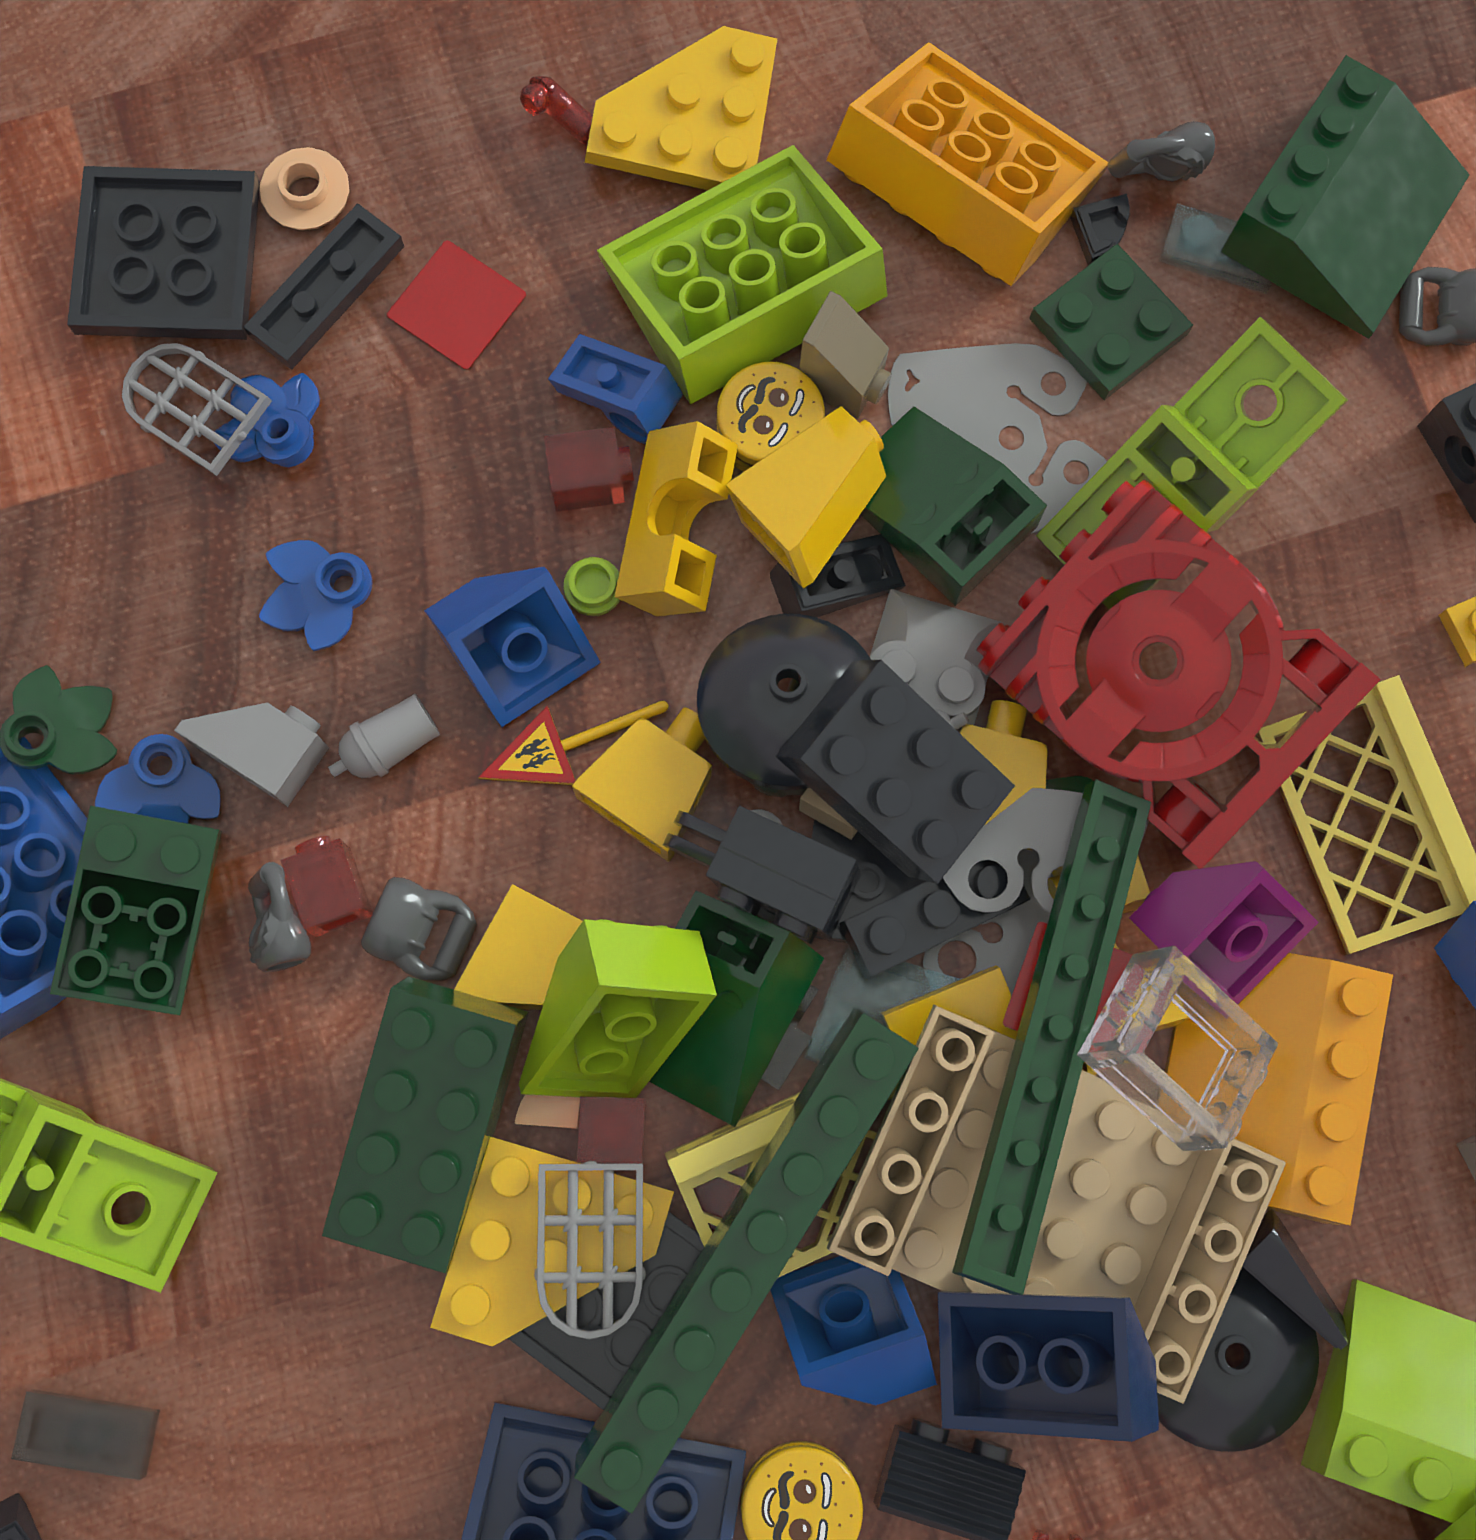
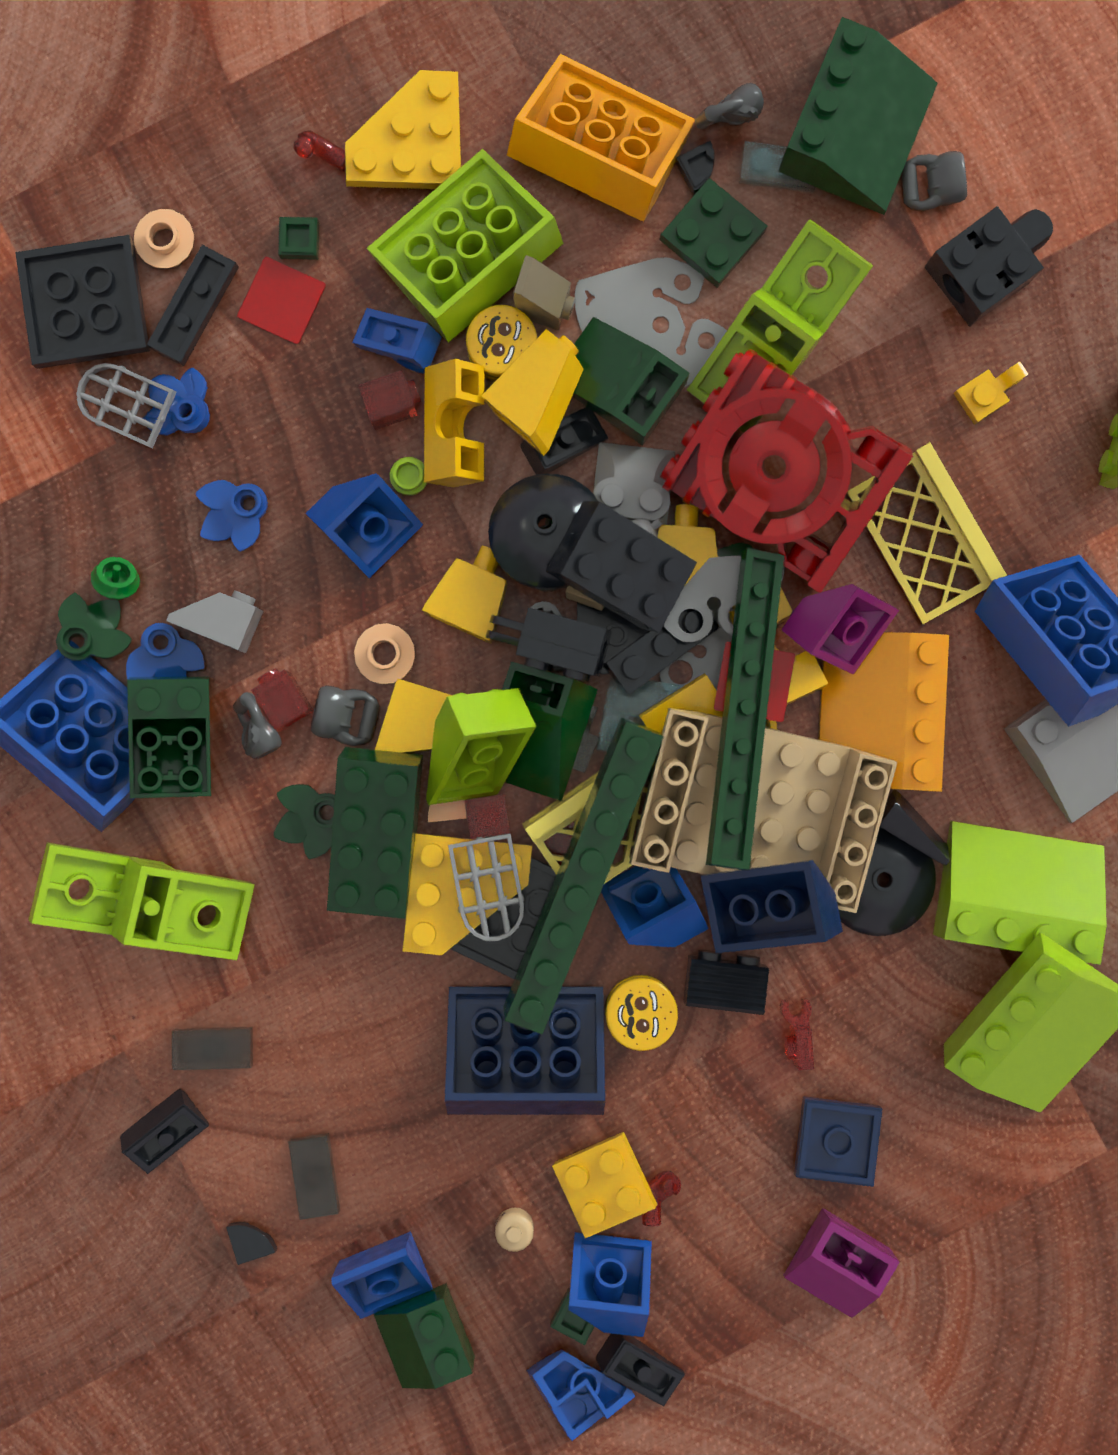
camera: 10 degrees left, 10 degrees up
light grey piece [328,694,440,778] -> none
piece [478,701,669,785] -> none
clear window [1077,946,1279,1151] -> none
none -> green hat [91,557,140,600]
none -> dark green plate [274,784,335,859]
none -> dark green tile [278,217,319,260]
none -> light nougat piece [354,623,415,684]

